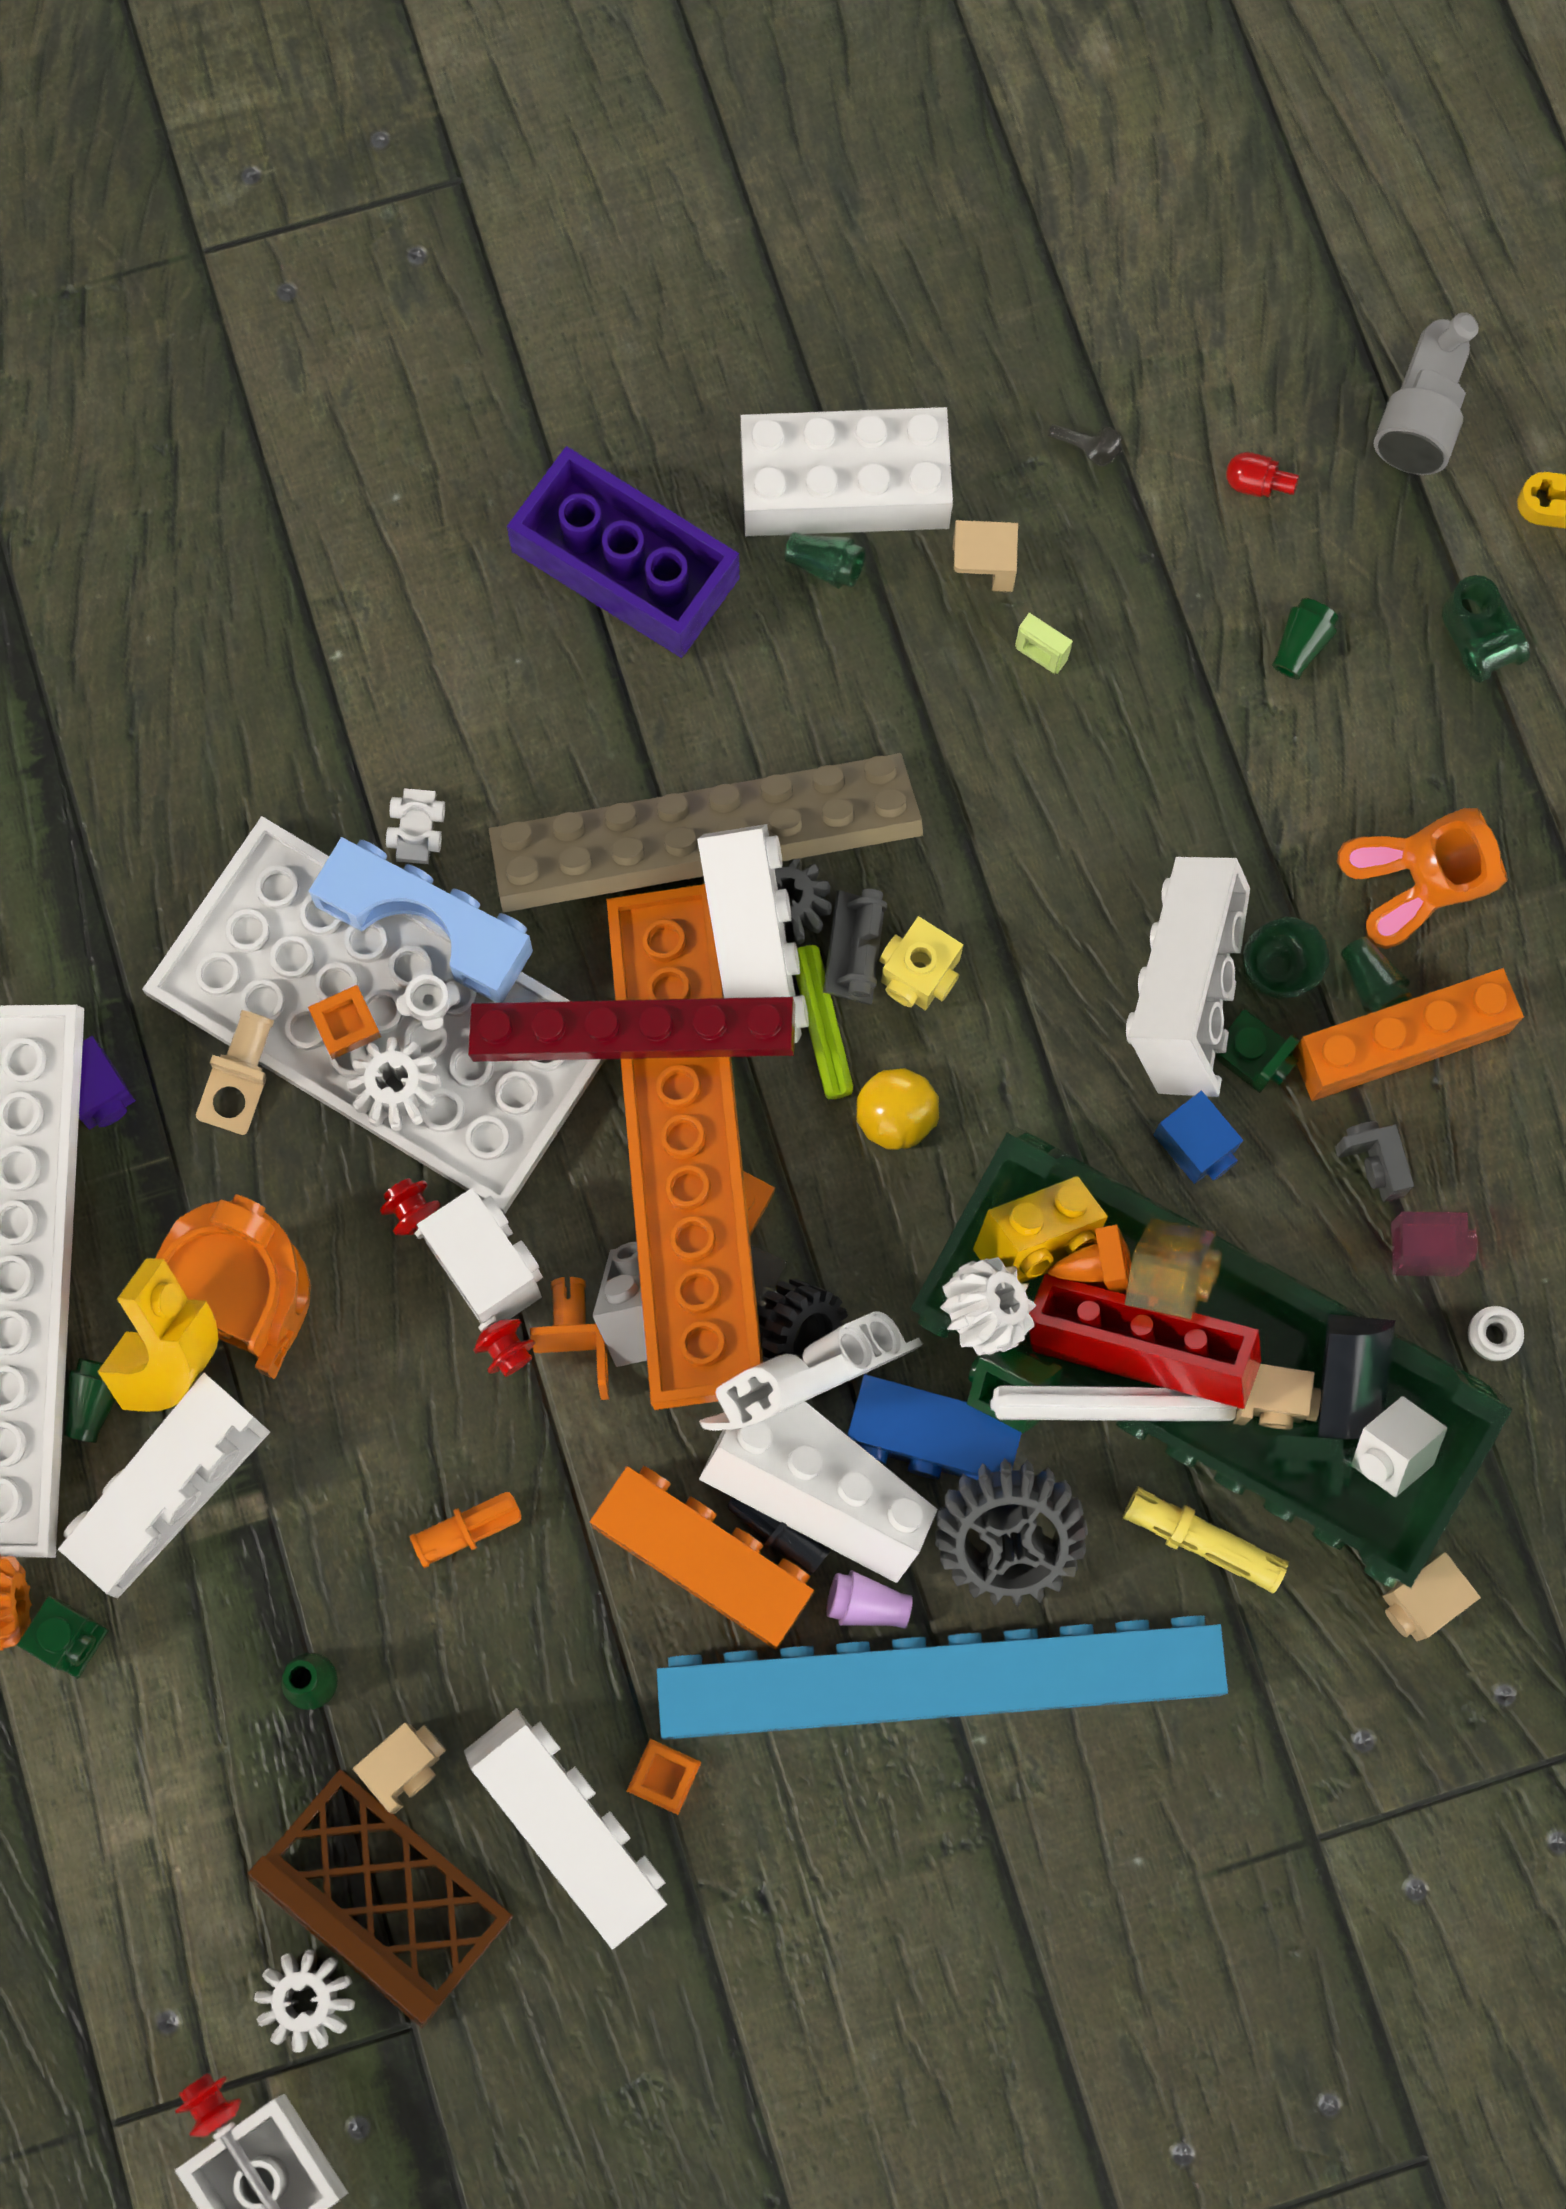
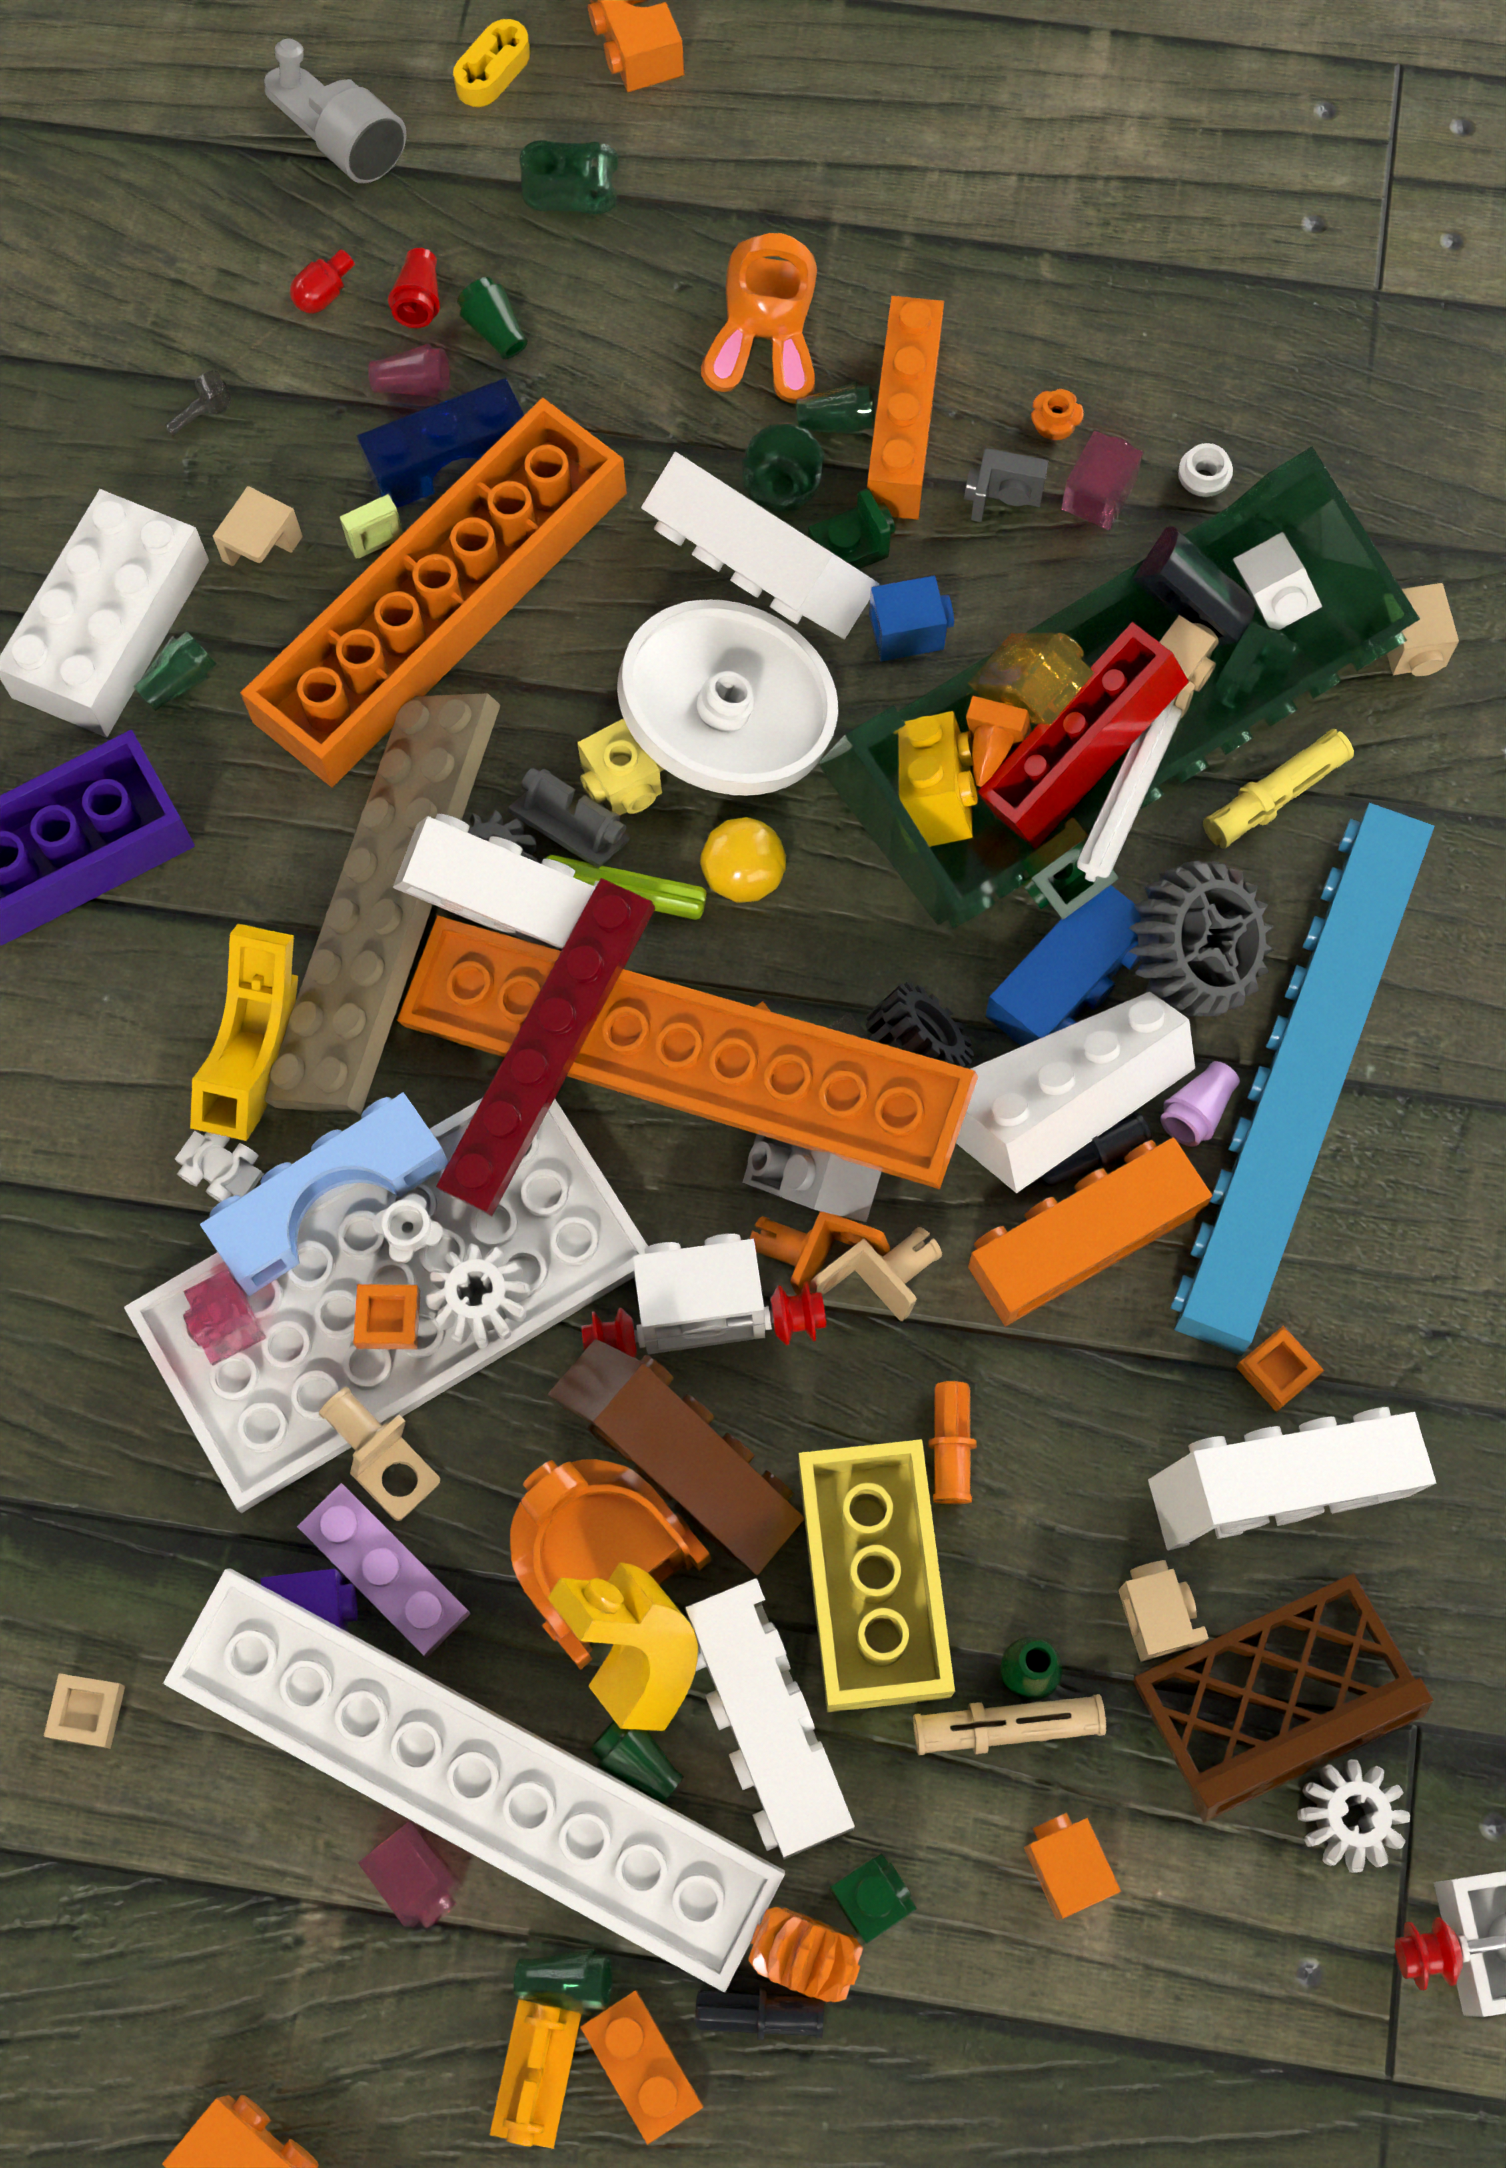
camera: 60 degrees left, 5 degrees down
white panel [699,1311,923,1430] -> none
white gear [940,1257,1037,1356] -> none
none -> clear pink brick [183,1269,267,1366]
none -> yellow arch [190,924,298,1141]
none -> orange brick [240,397,627,788]
none -> lavender plate [297,1483,471,1658]
none -> clear blue arch [357,378,524,508]
none -> clear pink cone [368,343,450,398]
none -> red cone [388,248,440,328]
none -> reddish brown wedge [547,1339,805,1576]
none -> white dish [617,599,838,796]
none -> light yellow brick [798,1439,955,1713]
none -> tan bracket [809,1227,942,1321]
none -> tan pin [913,1694,1106,1755]
none -> orange brick [1024,1813,1121,1920]
none -> orange plate [1031,389,1084,440]

